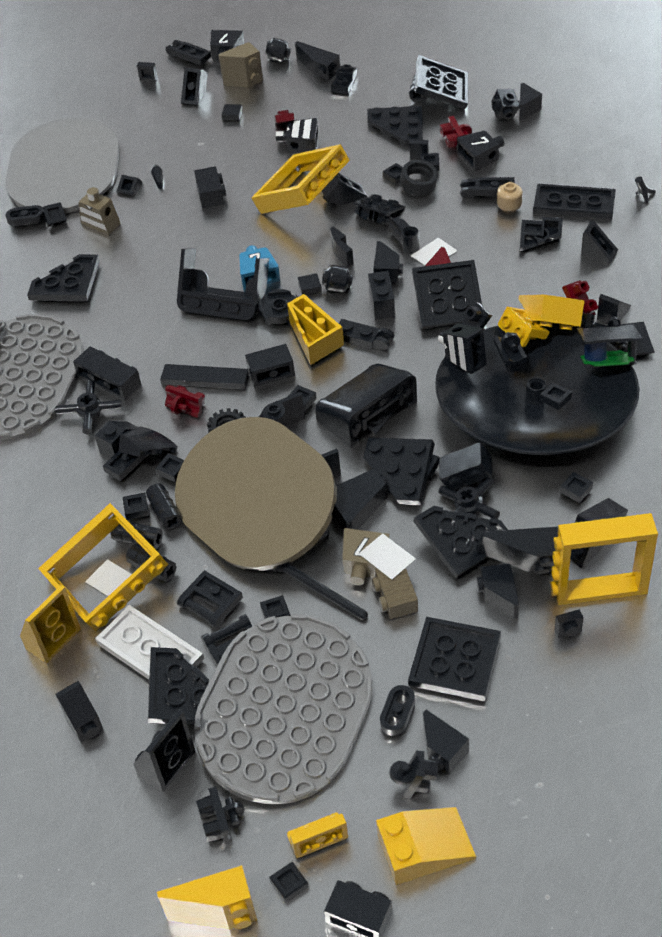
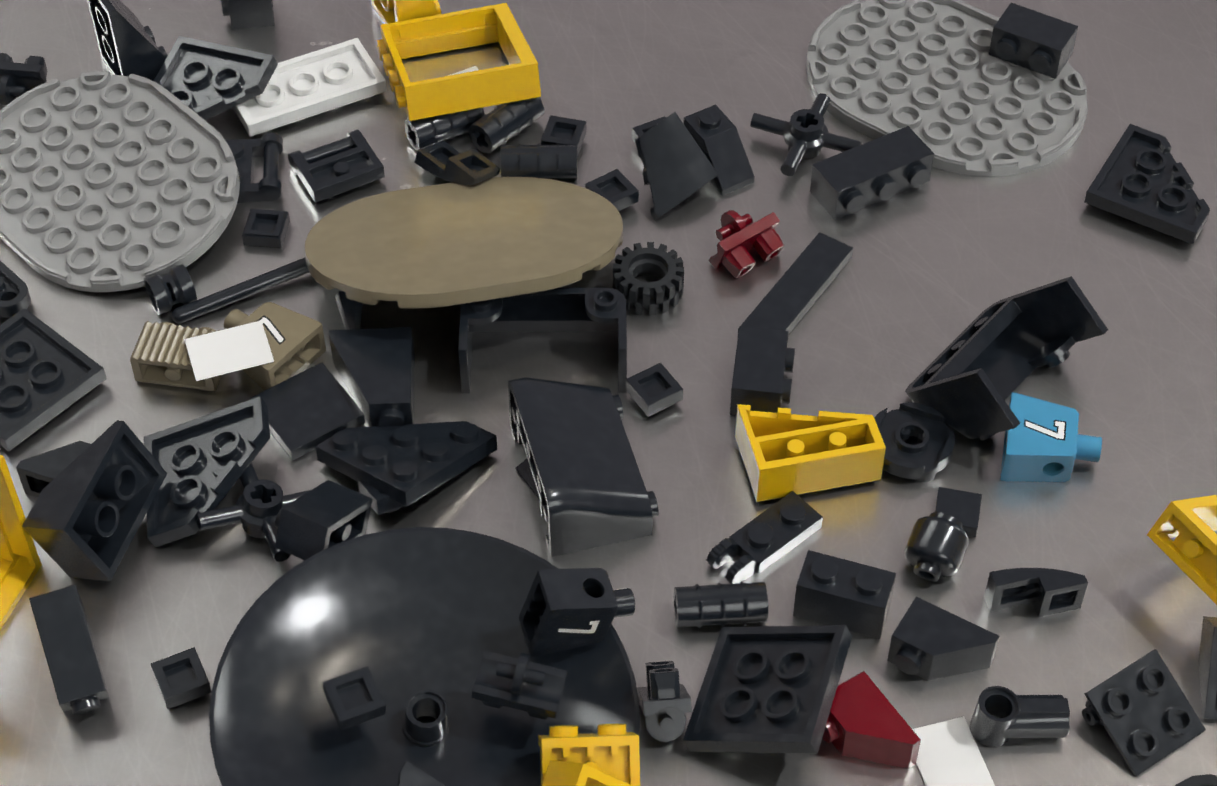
camera: 110 degrees right, 0 degrees up
none -> black wheel [144,264,197,315]
none -> black tile [250,362,366,460]
none -> black slope [414,140,500,185]
none -> black axle [673,581,768,628]

